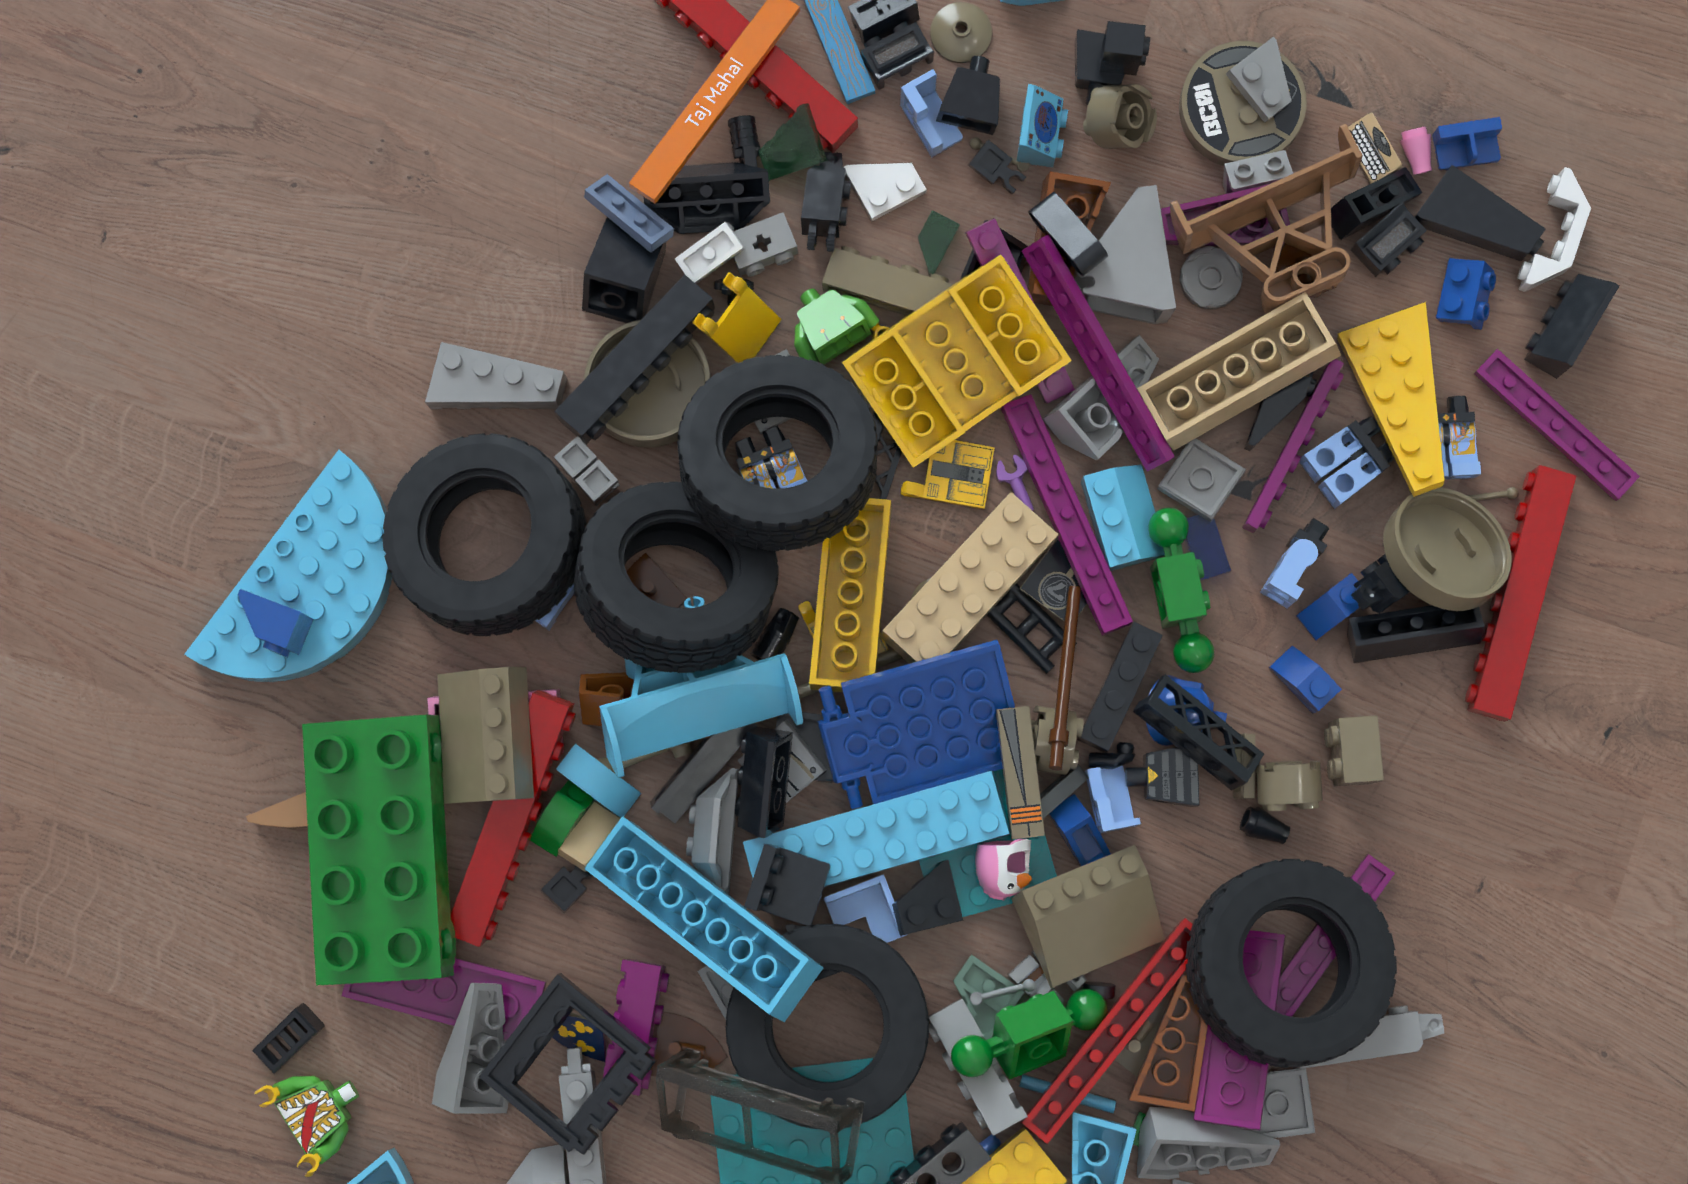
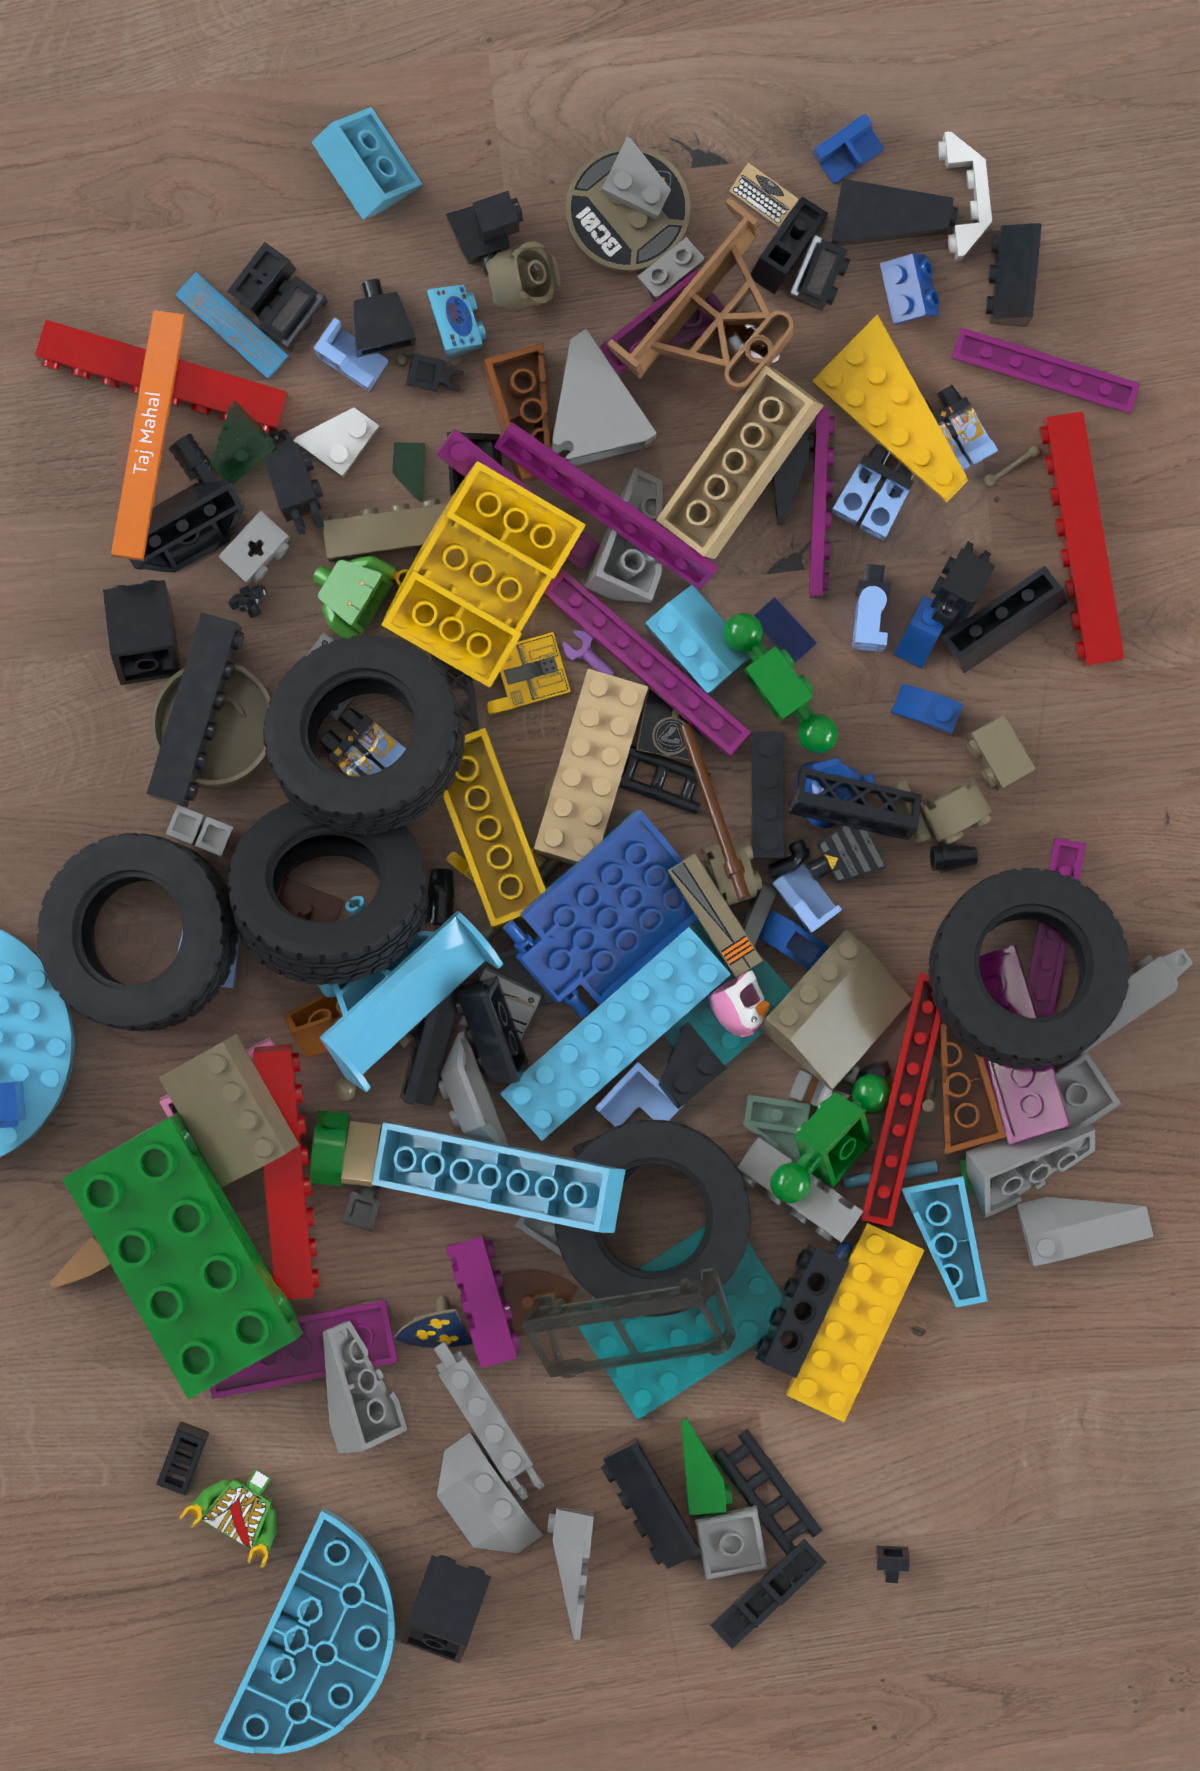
camera: 30 degrees left, 5 degrees up
light grey wedge [425,342,567,409] -> none
black hinge [479,973,656,1155] -> none
medium azure brick [556,743,642,818] -> none
sand blue plate [584,174,674,252] -> none
white panel [675,222,745,284] -> none
yellow flag [693,272,782,363] -> none
black bracket [744,844,831,926] -> none
dark tan dish [930,2,992,63] -> none
light grey hinge [970,979,1036,1005] -> none
beam [1028,192,1108,276] -> none
light grey tile [1158,438,1246,522] -> none
light grey tile [1179,246,1243,309] -> none
dark tan piece [1383,488,1512,611] -> none
bright pink cone [1400,127,1432,175] -> none

